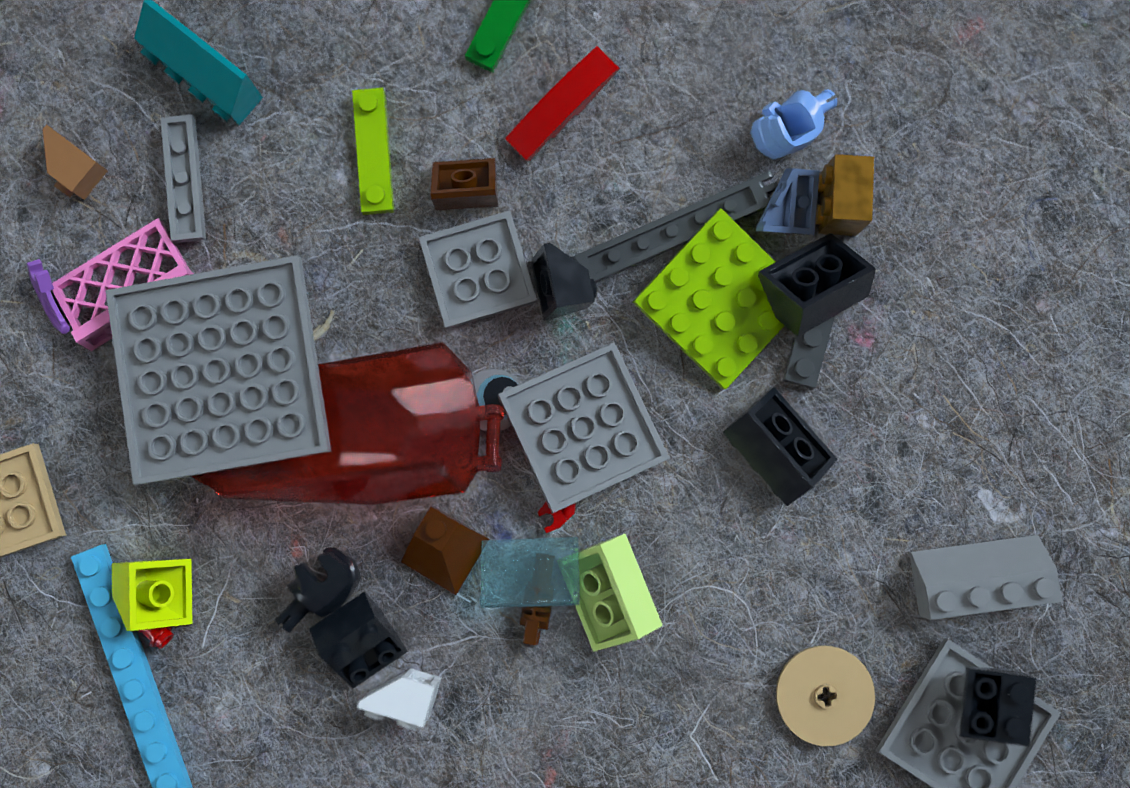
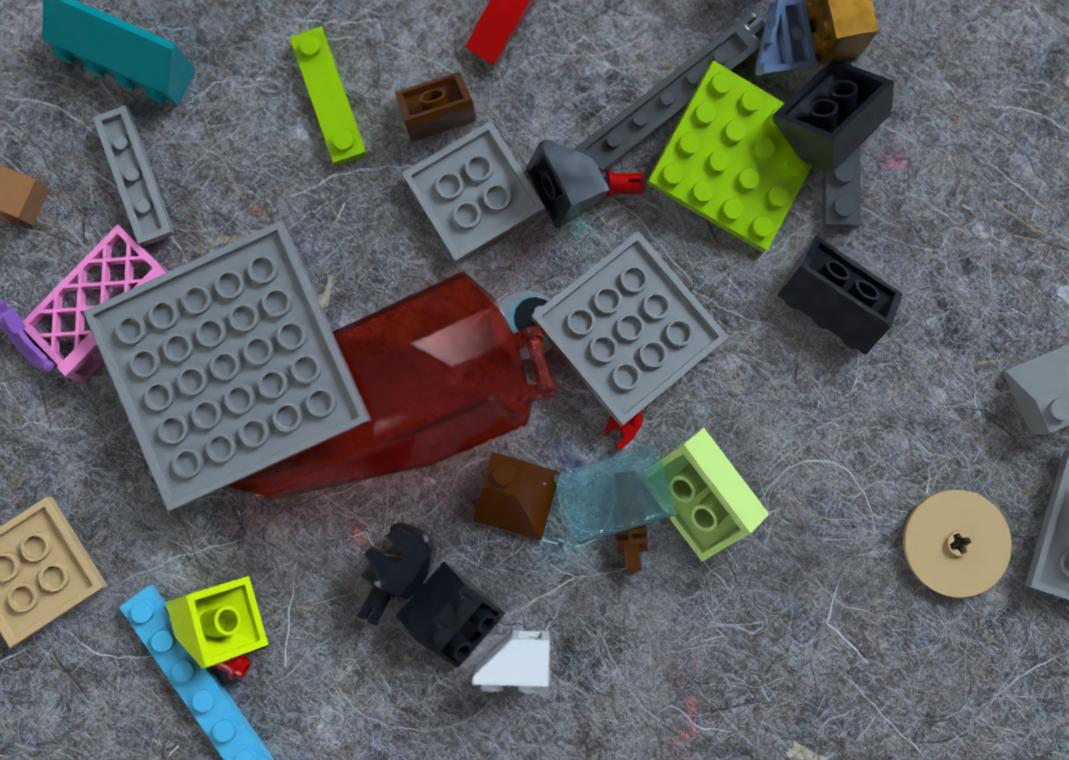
camera: 15 degrees left, 0 degrees up
none -> red pin [605,170,644,198]

